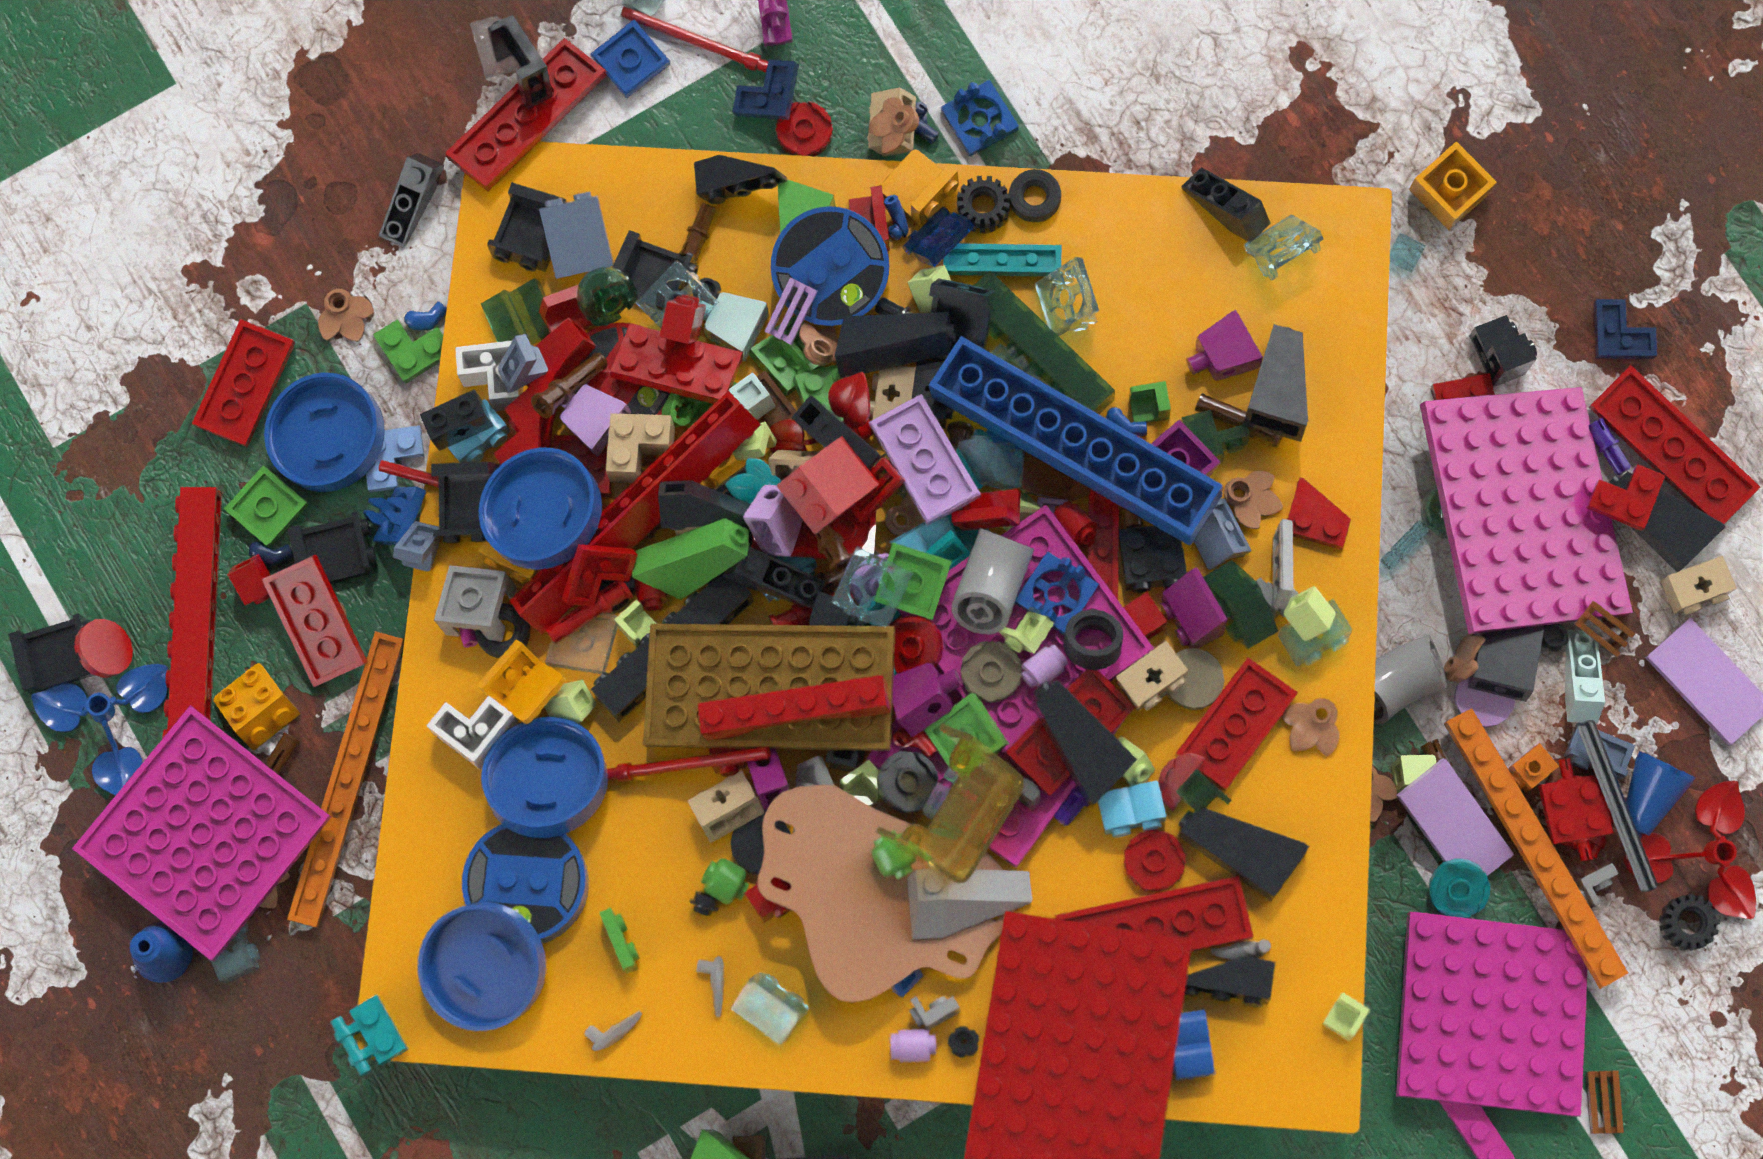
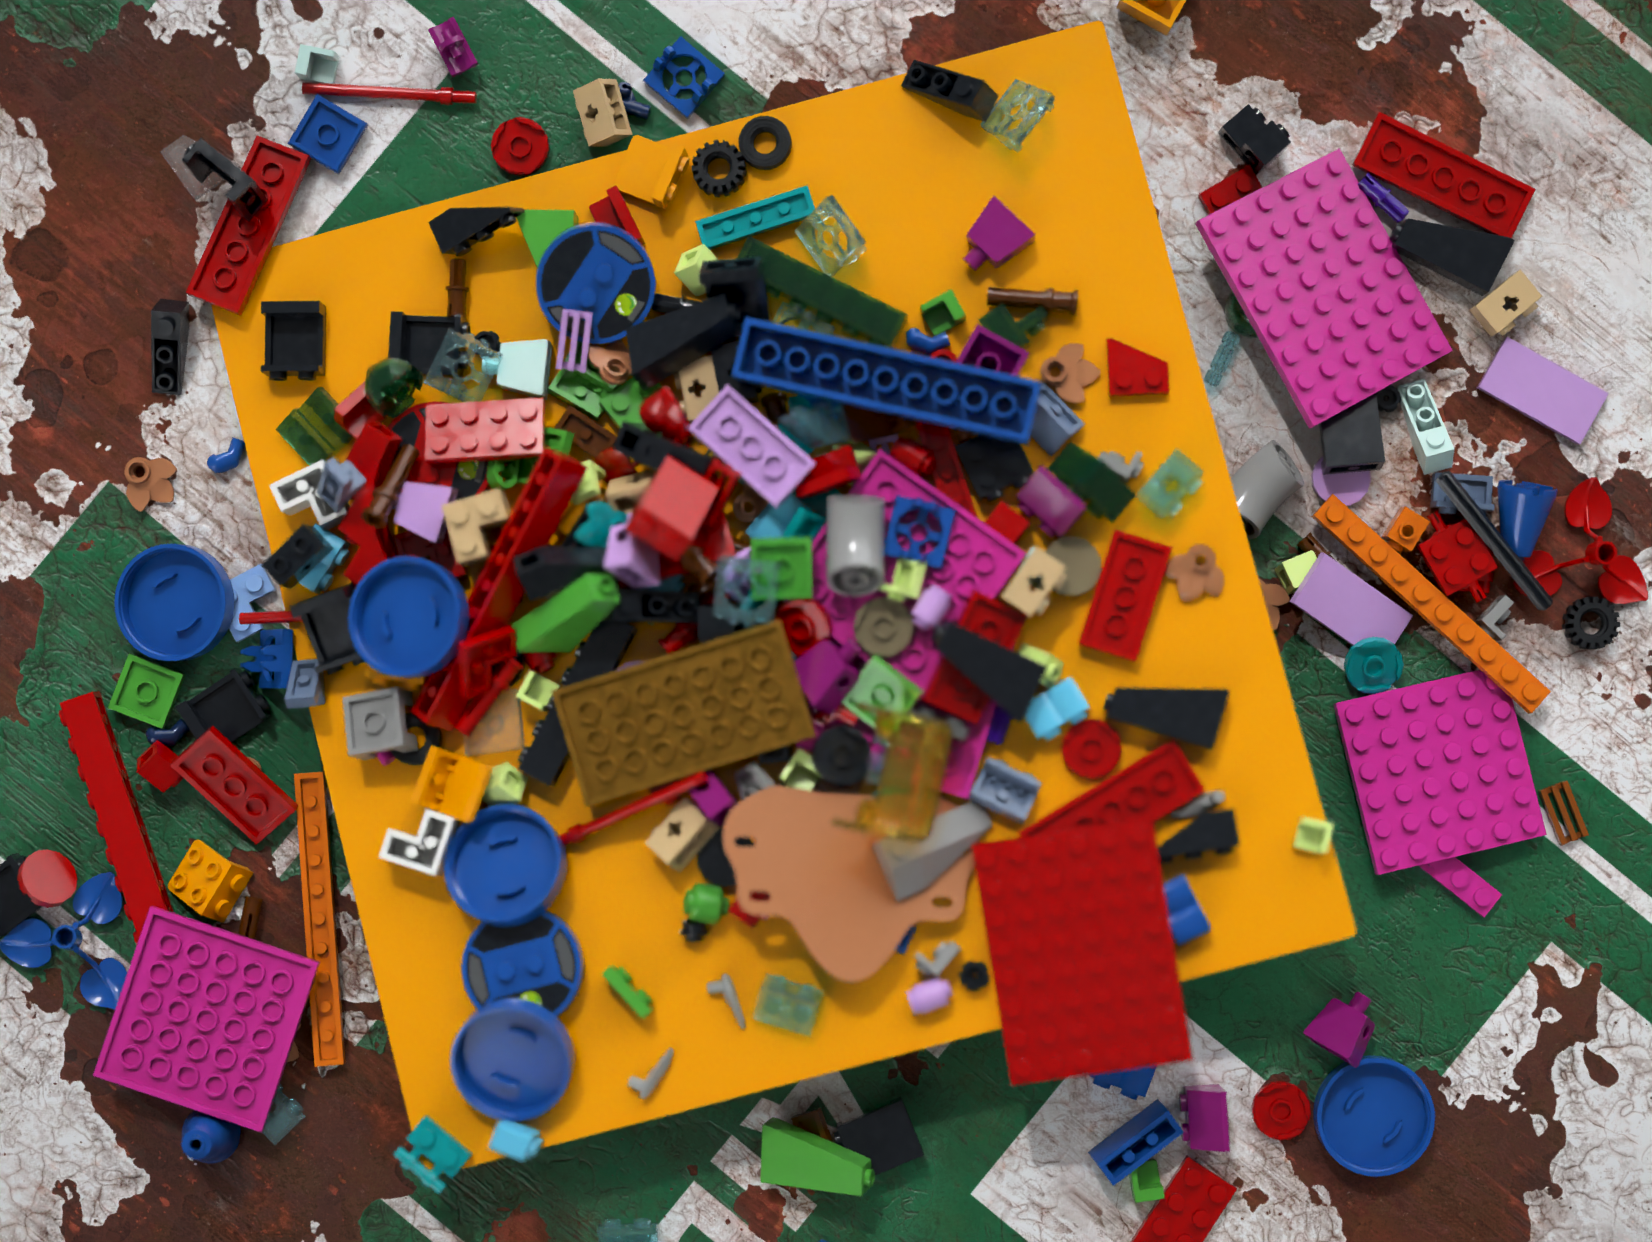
camera: 20 degrees left, 10 degrees up
red plate [192,319,295,448] -> none
bright green plate [373,319,443,384] -> none
sand blue brick [539,191,614,279] -> none
red brick [659,294,706,344] -> none
red arch [697,675,891,741] -> none
light aqua panel [729,372,775,420] -> none
dark blue plate [732,60,799,120] -> none
nougat plate [868,97,919,154] -> none
bright green head [871,830,918,880] -> none
blue arm [884,195,909,241] -> none
clear blue plate [902,206,975,267] -> none
black tyre [1063,609,1124,670] -> none
red tile [1158,754,1206,811] -> none
clear green panel [1176,768,1232,811] -> none
slope [1243,324,1308,442] -> none
light grey tile [1272,519,1293,610] -> none
yellowish green panel [1283,586,1336,641] -> none
clear light blue tile [1390,233,1426,273] -> none
nougat plate [1444,634,1486,683] -> none
dark orange tile [1575,601,1635,657] -> none
red plate [1586,464,1666,531] -> none
dark blue plate [1594,299,1657,359] -> none
none -> medium azure brick [489,1120,544,1163]
none -> sand blue bracket [968,757,1042,825]

